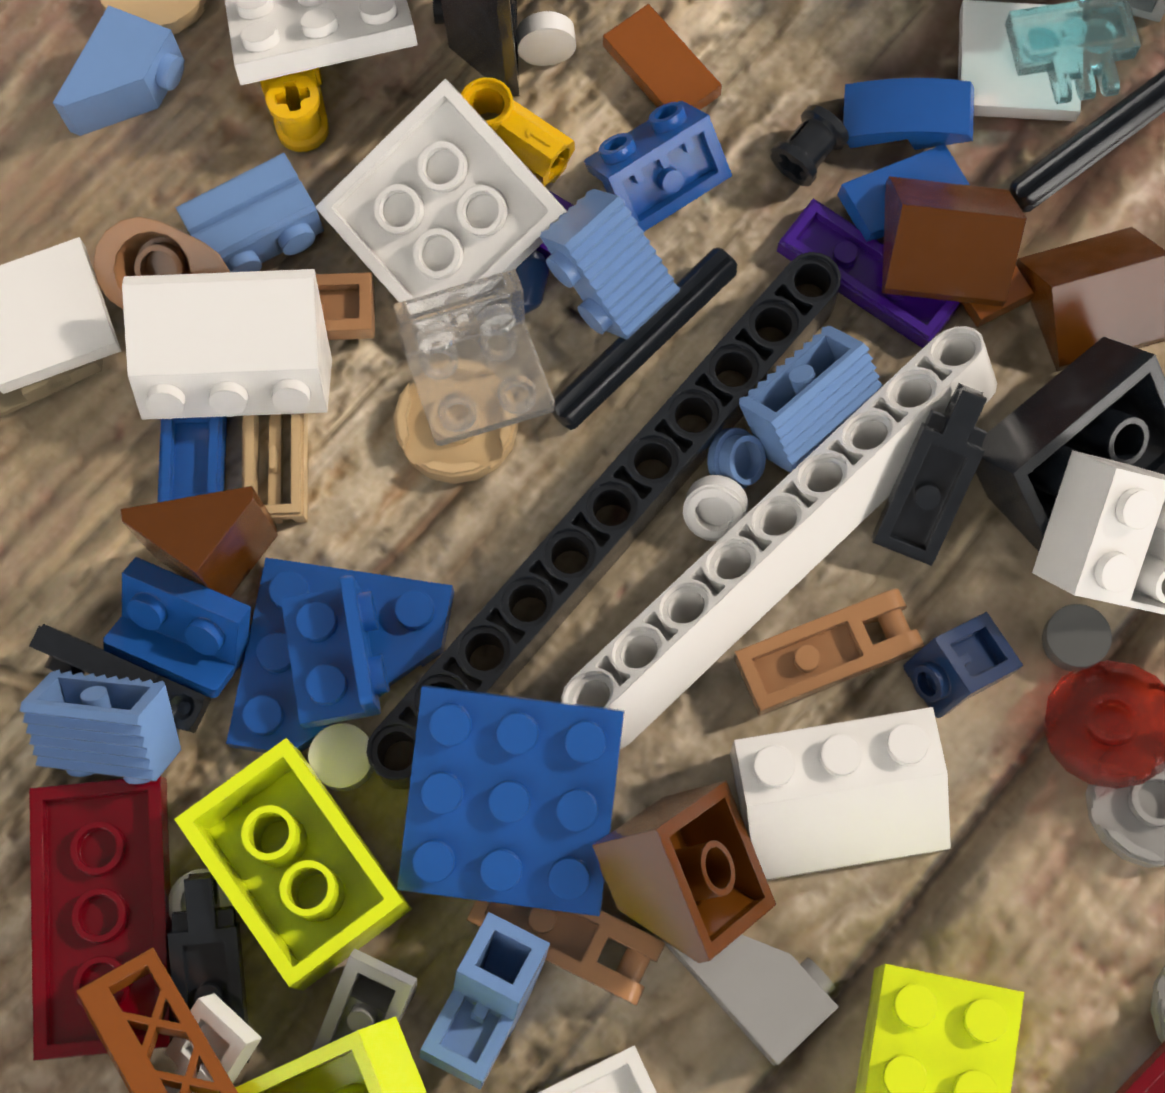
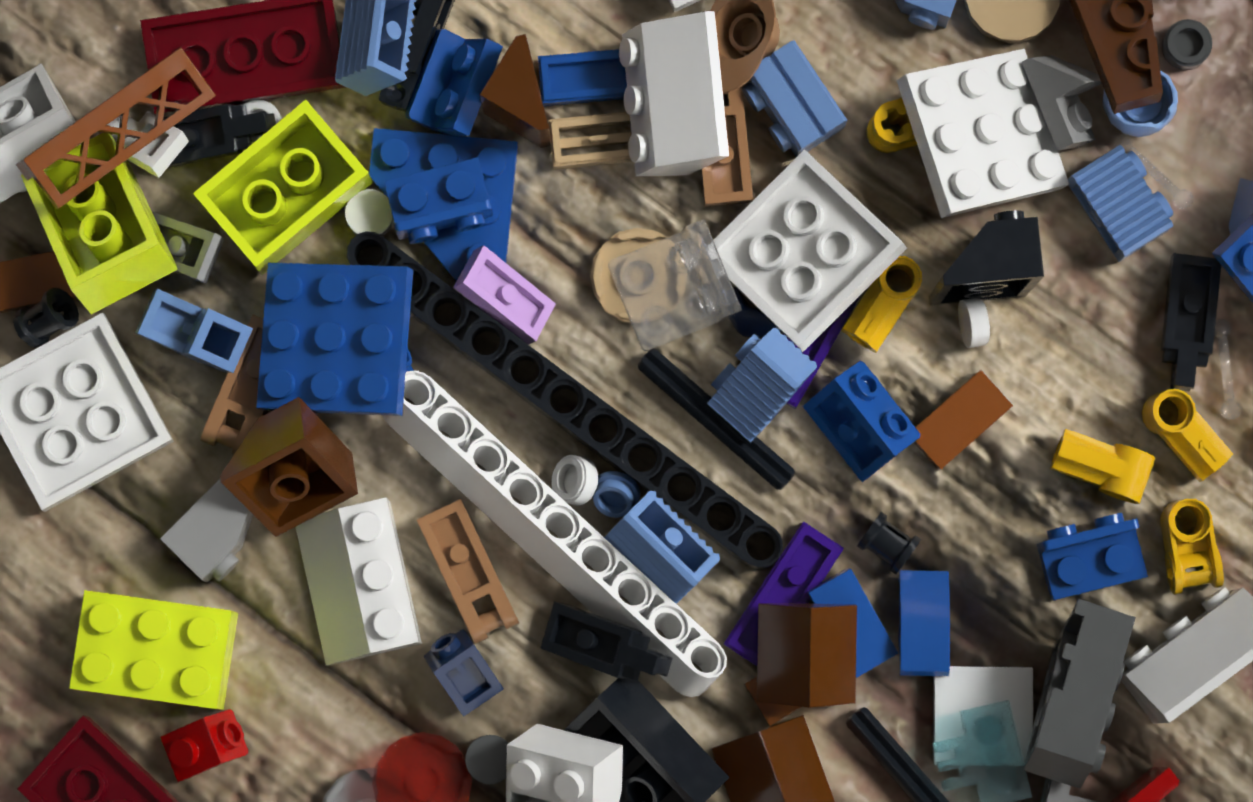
camera: 80 degrees right, 10 degrees up
none -> red bracket [160,709,249,782]
none -> lavender plate [453,246,556,344]

